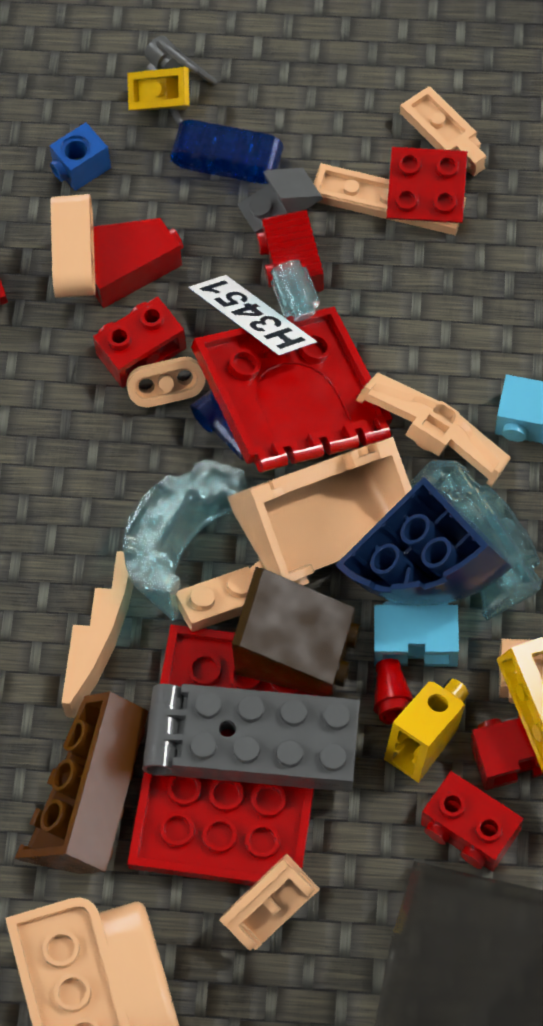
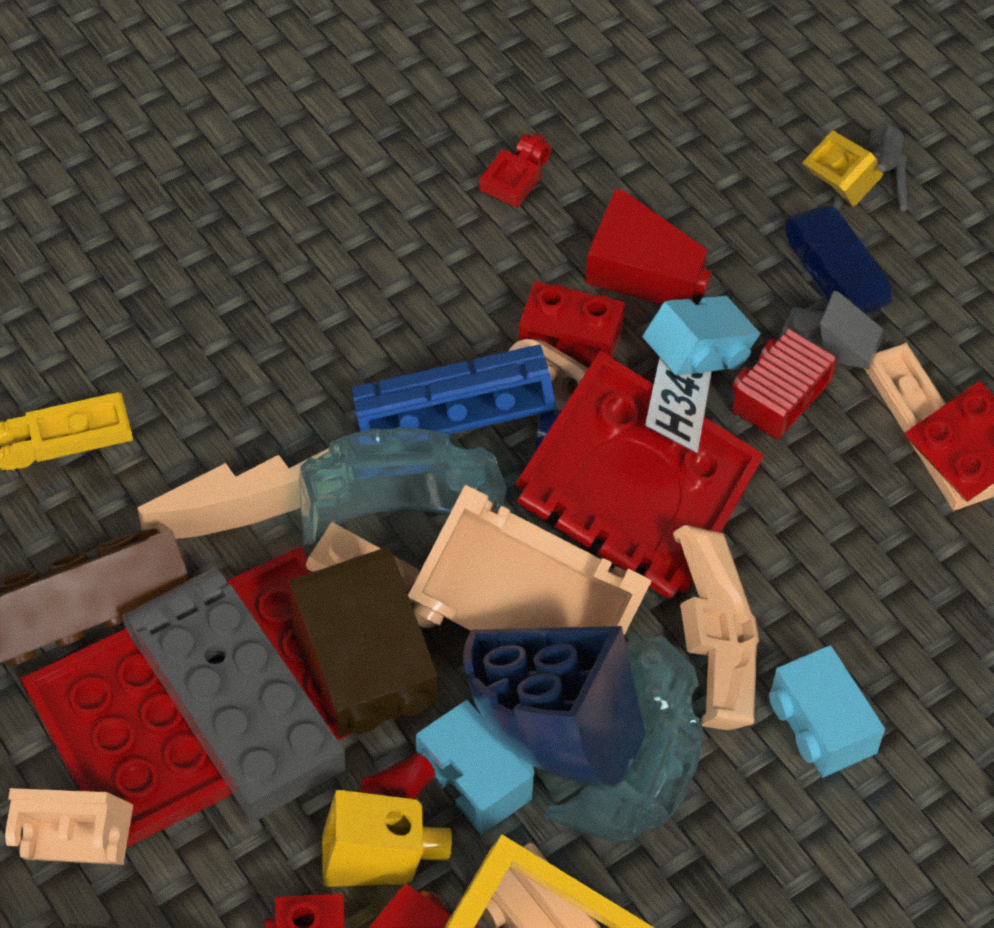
camera: 45 degrees right, 10 degrees down
blue brick [49,122,111,191] -> none
light nougat beam [51,194,95,298] -> none
clear light blue brick [271,260,321,322] -> none
none -> blue brick [352,344,557,453]
none -> medium azure brick [642,296,761,375]

